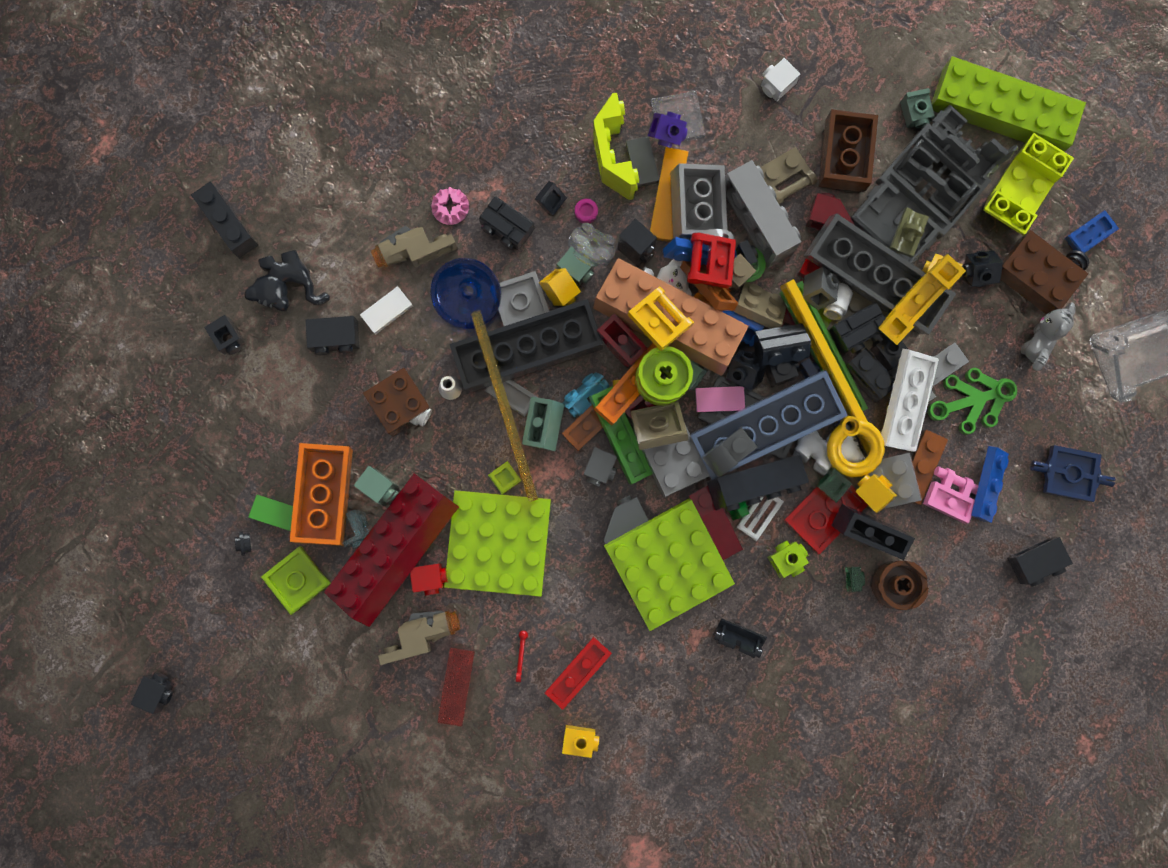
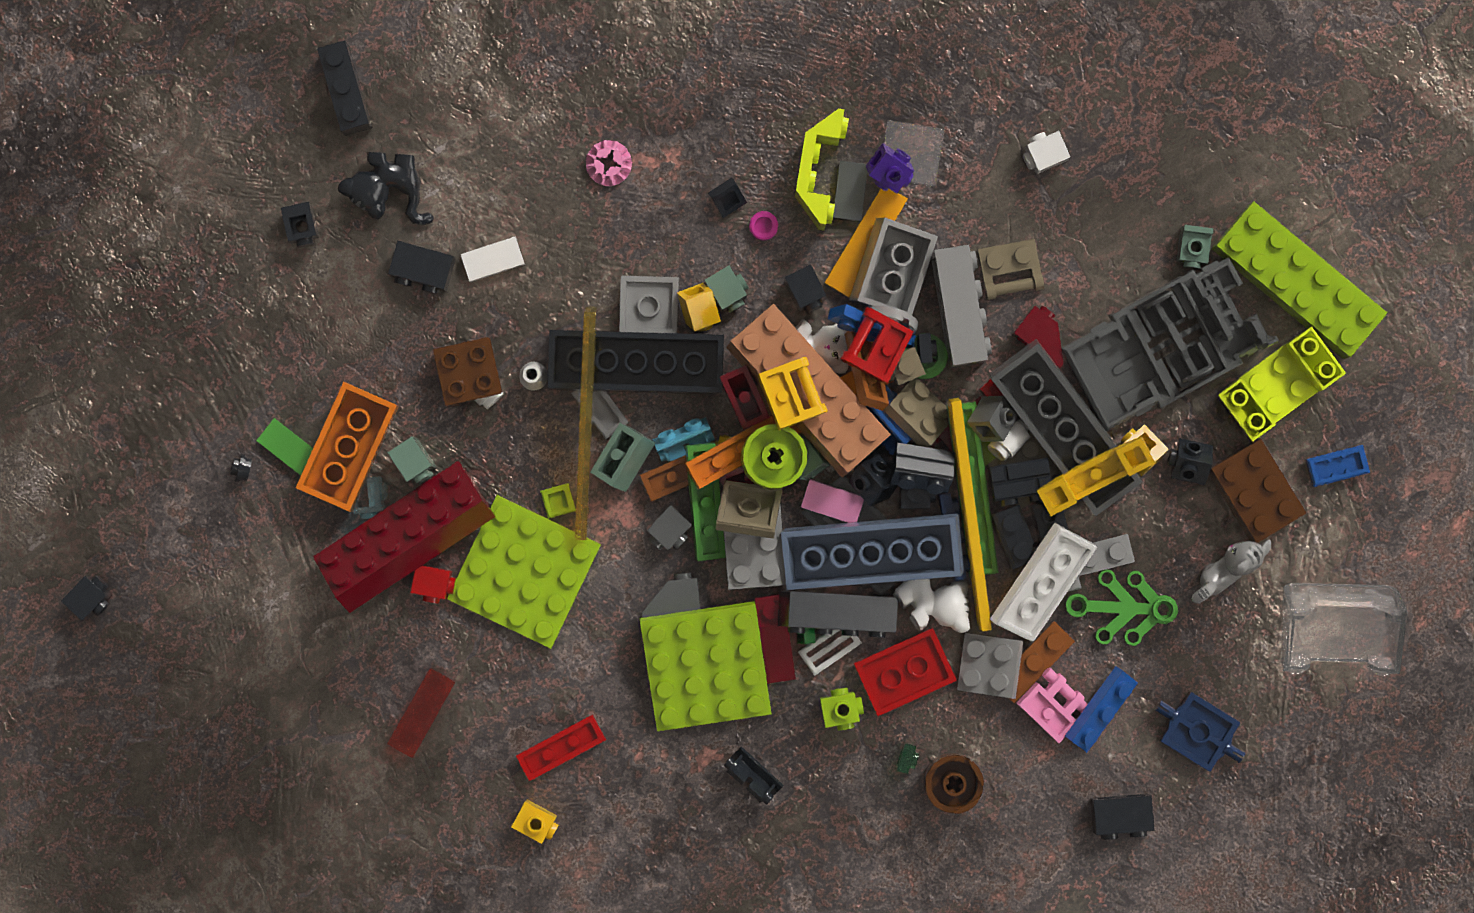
camera: 20 degrees right, 5 degrees up
lime tile [261,546,331,615] -> none
dark tan plate [370,226,458,268] -> none
dark tan plate [378,610,461,665] -> none
clear blue dish [430,258,502,329] -> none
black brick [479,196,535,250] -> none
red hinge [516,630,528,683] -> none
clear plate [568,223,615,267] -> none
dark grey brick [702,427,757,477] -> none
clear green plate [816,467,852,503] -> none
reddish brown brick [818,109,878,193] -> none
yellow piece [827,416,885,477] -> none
black brick [831,504,915,560] -> none
yellow brick [855,474,897,513] -> none
olive hips [889,207,929,258] -> none
black plate [1066,250,1089,270] -> none

